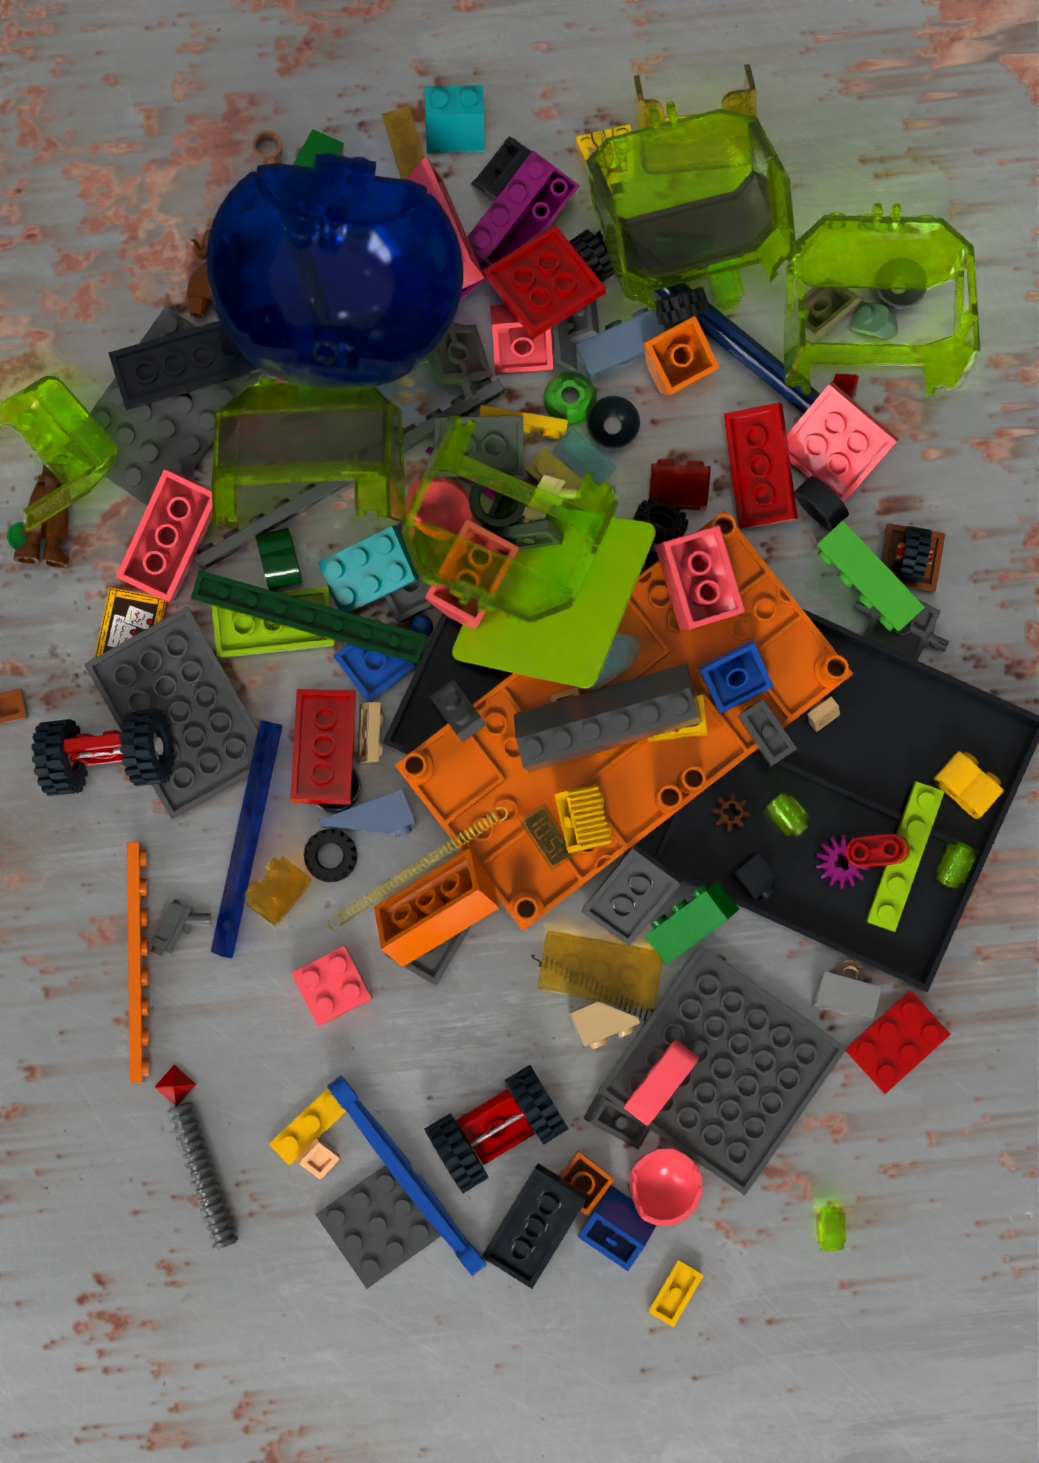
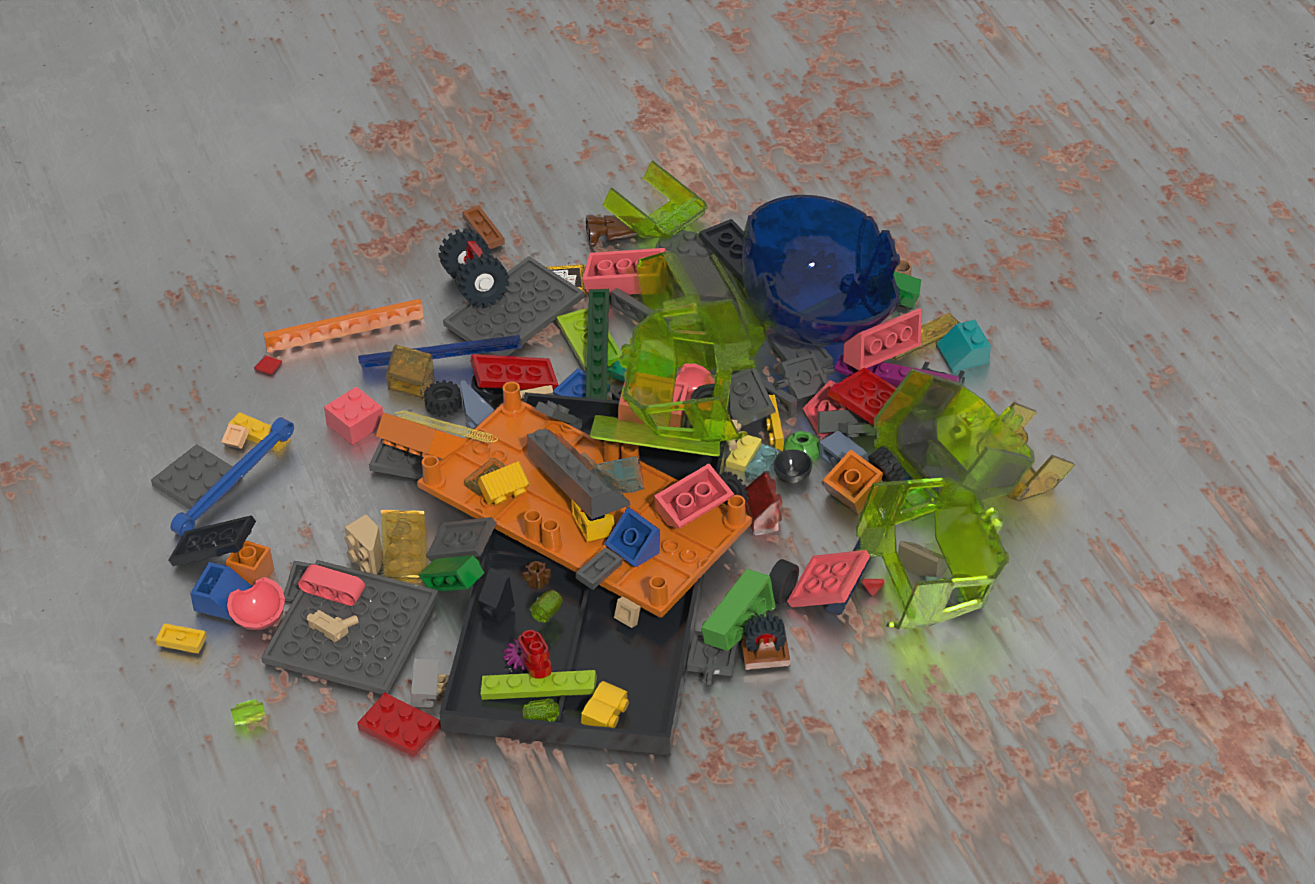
camera: 80 degrees right, 40 degrees down
dark grey piece [150,899,211,956] -> none
dark grey piece [167,1102,239,1249] -> none
dark green piece [255,527,303,591] -> none
plate [424,1065,569,1194] -> none
red plate [724,402,798,530] -> none
none -> tan piece [306,610,359,642]

